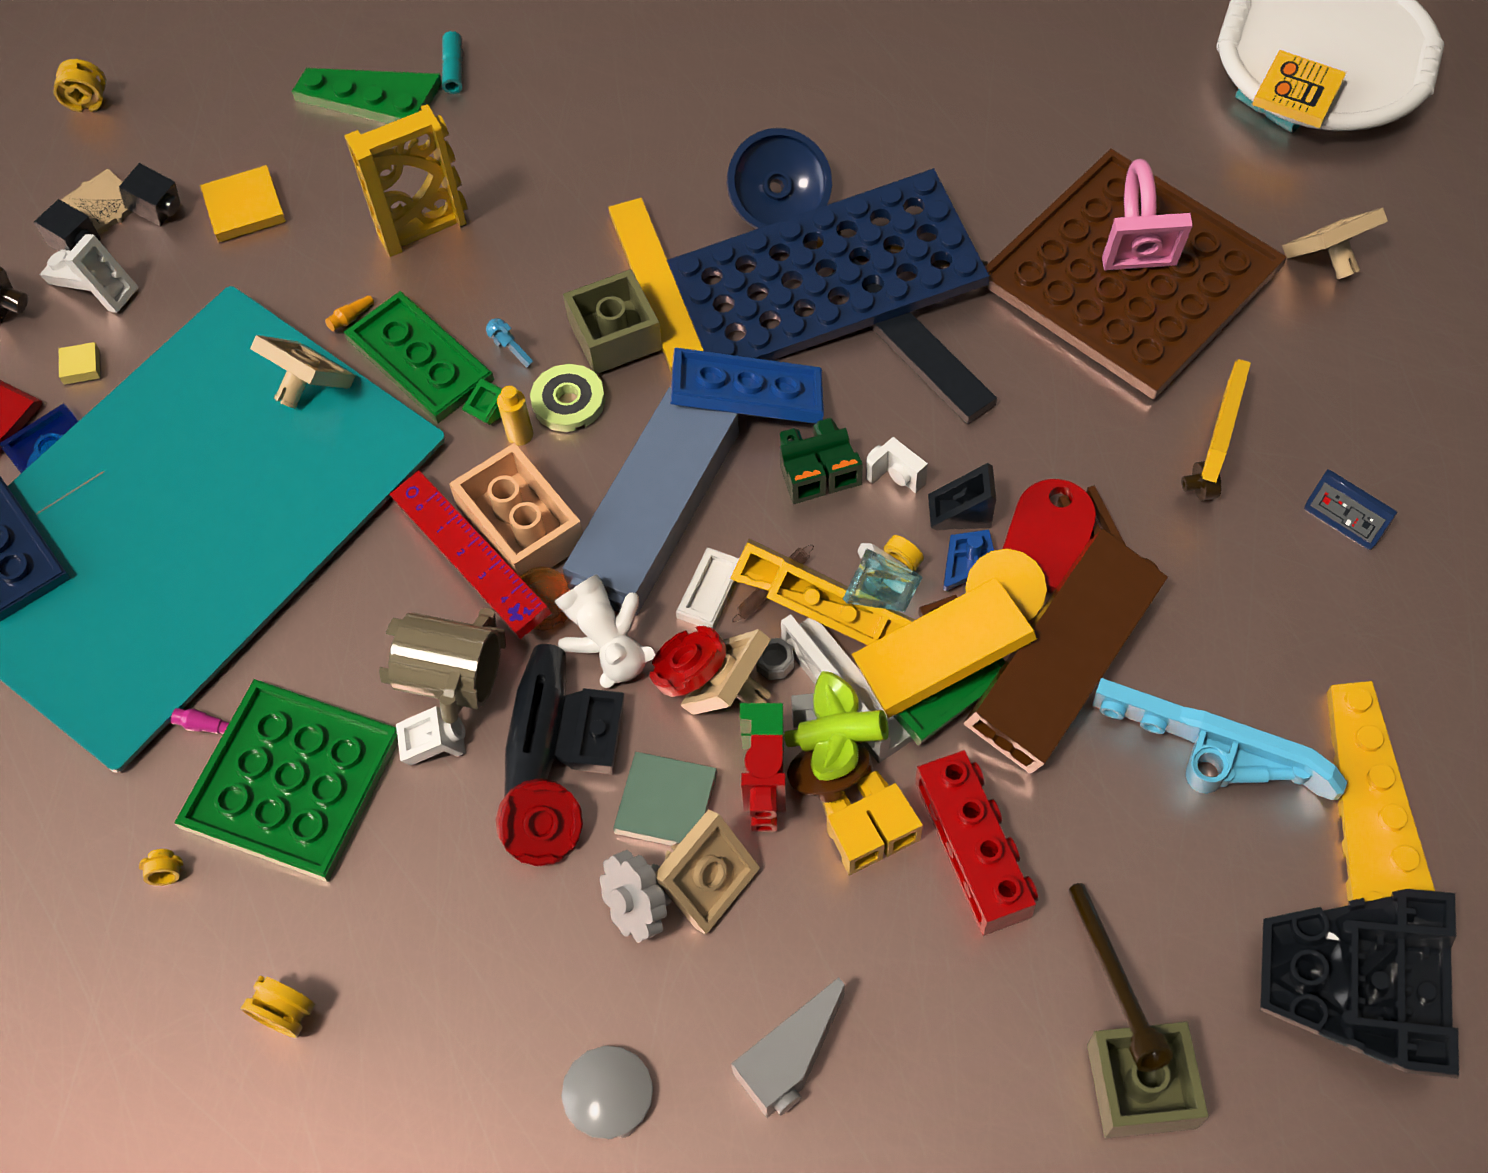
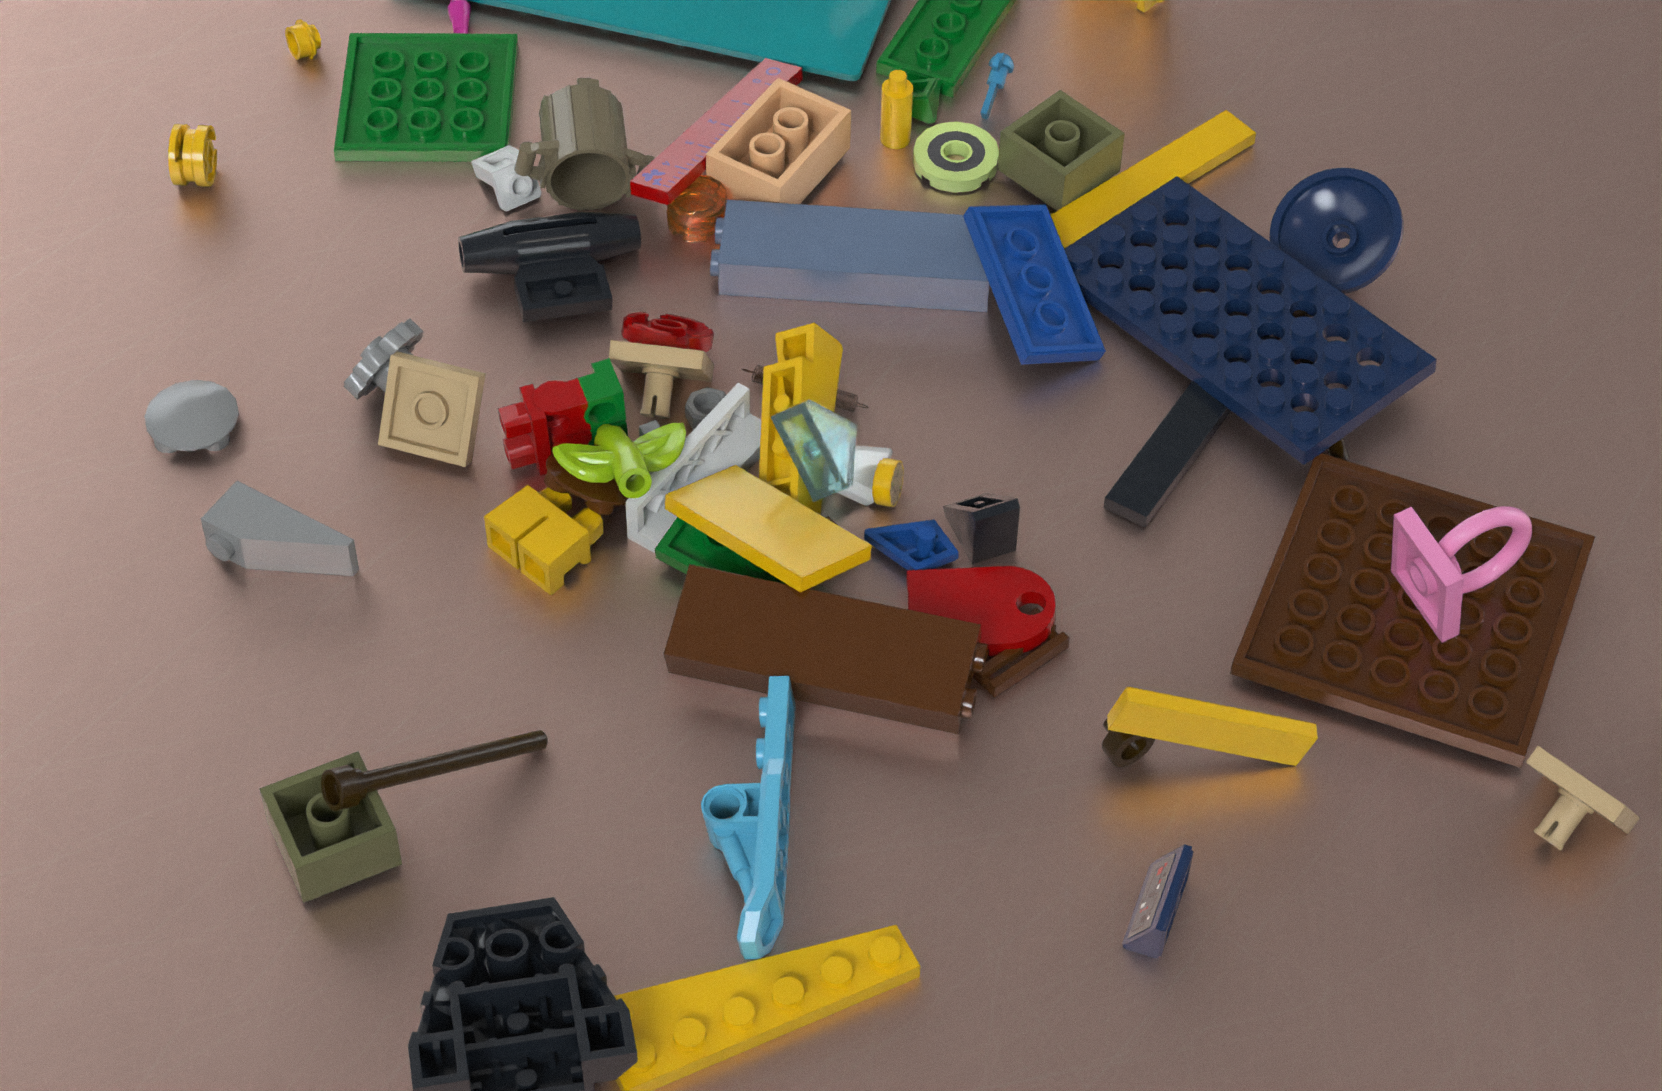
camera: 65 degrees right, 10 degrees down
red tile [496,778,583,866] -> none
white piece [555,574,656,688] -> none
sand green tile [613,751,717,846] -> none
white tile [676,547,739,629] -> none
dark green hips [780,418,863,505] -> none
white bracket [866,437,928,493] -> none
red brick [915,750,1038,936] -> none
yellow tile [965,549,1047,622] -> none

